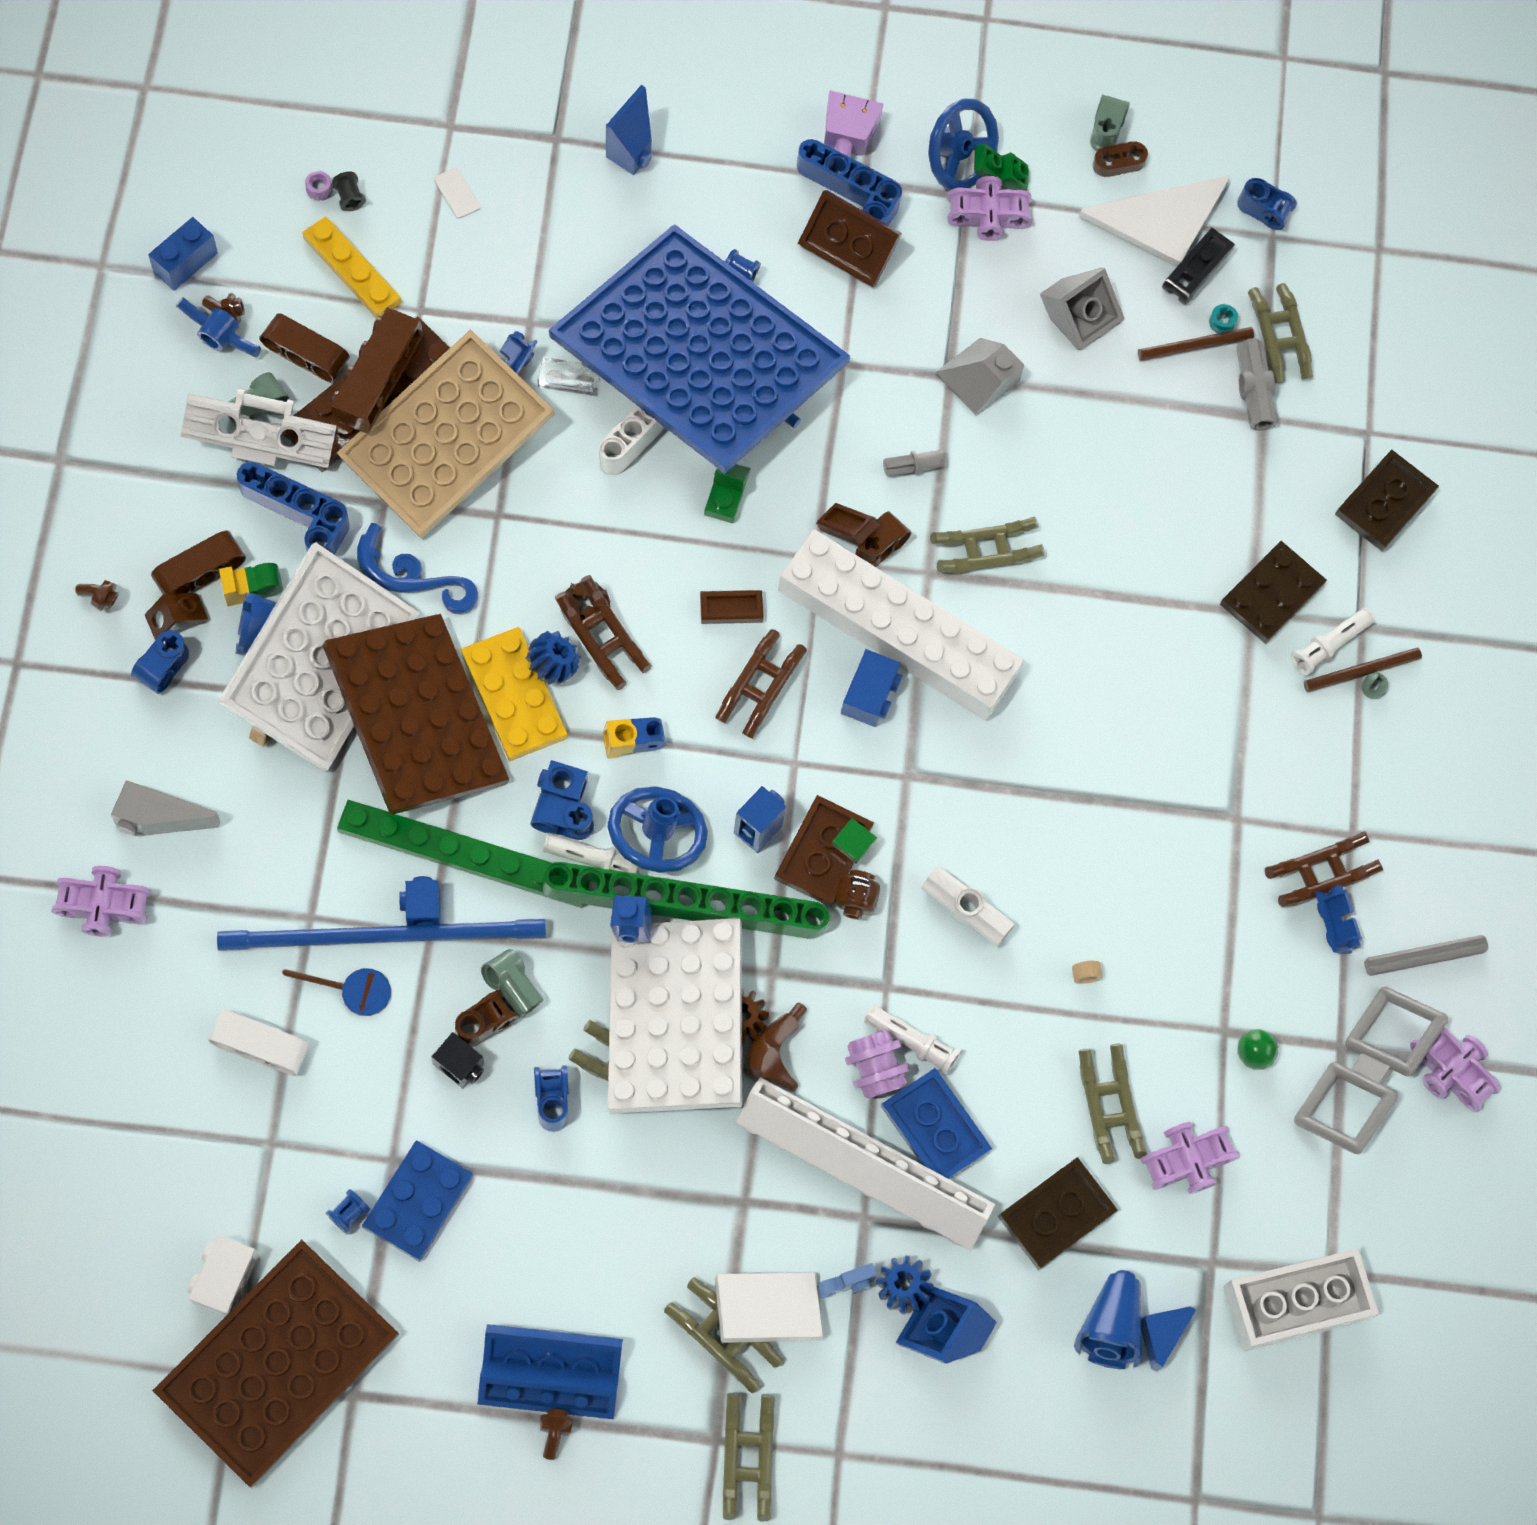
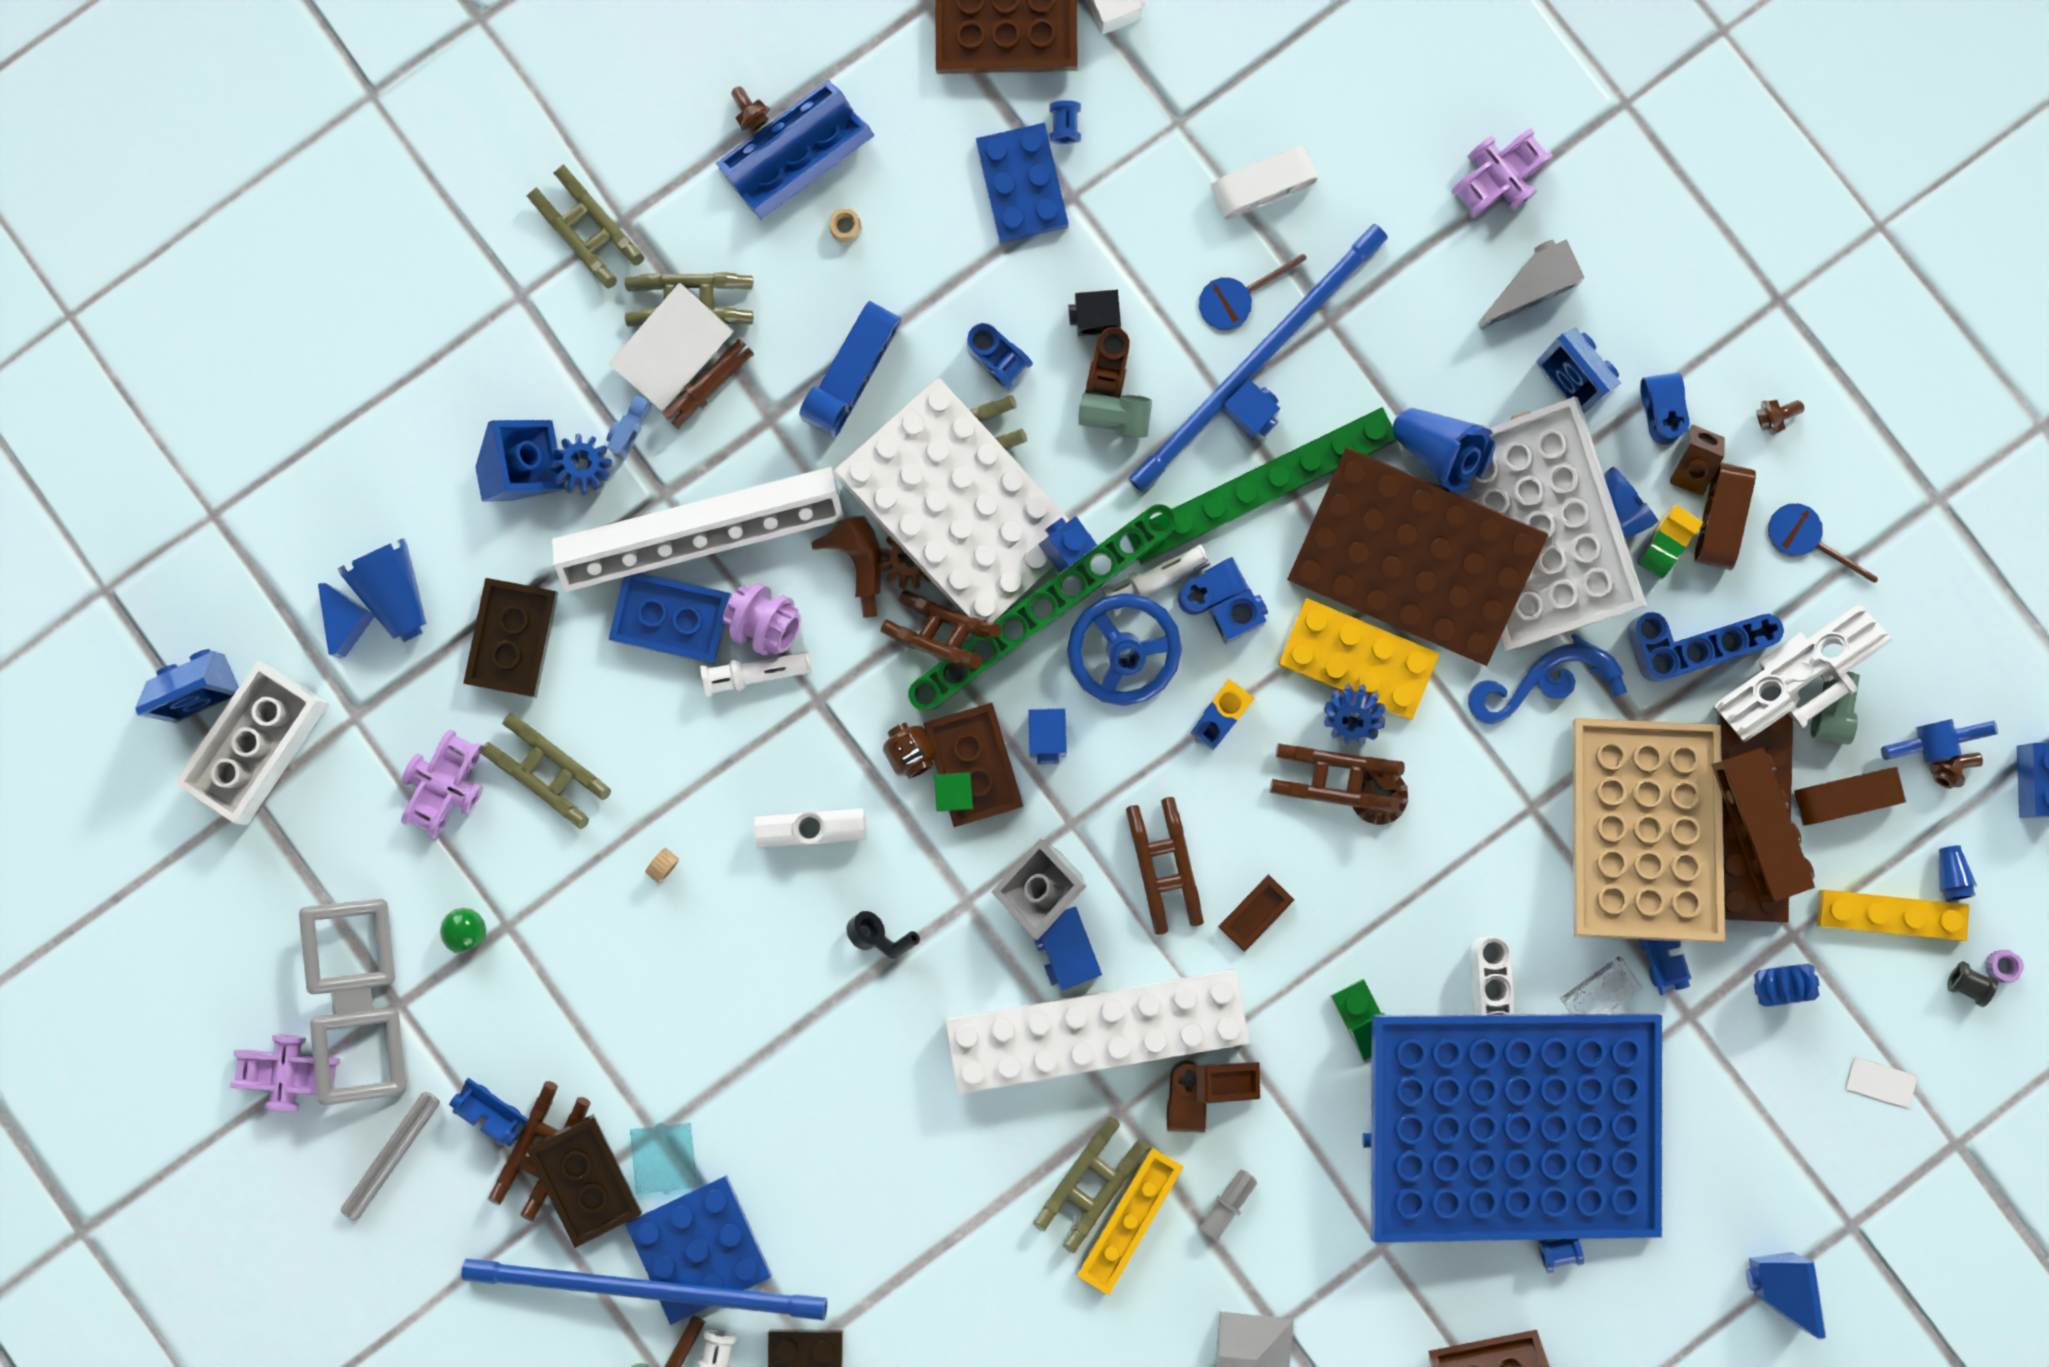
camera: 150 degrees right, 15 degrees up
none -> slope [135,649,239,723]
none -> blue piece [461,1258,828,1321]
none -> dark brown plate [526,1114,642,1248]
none -> blue plate [625,1175,772,1325]
none -> clear light blue piece [630,1122,697,1195]
none -> reddish brown pin [662,338,754,430]
none -> blue beam [799,300,902,438]
none -> tan axle [829,209,862,243]
none -> black plate [846,911,920,959]
none -> reddish brown piece [880,589,1001,669]
none -> light grey slope [991,838,1087,940]
none -> yellow plate [1077,1146,1184,1295]
none -> blue cone [1393,408,1495,494]
none -> blue slope [1536,328,1622,415]
none -> blue gear [1754,963,1820,1007]
none -> blue piece [1768,503,1878,583]
none -> blue cone [1938,845,1978,901]

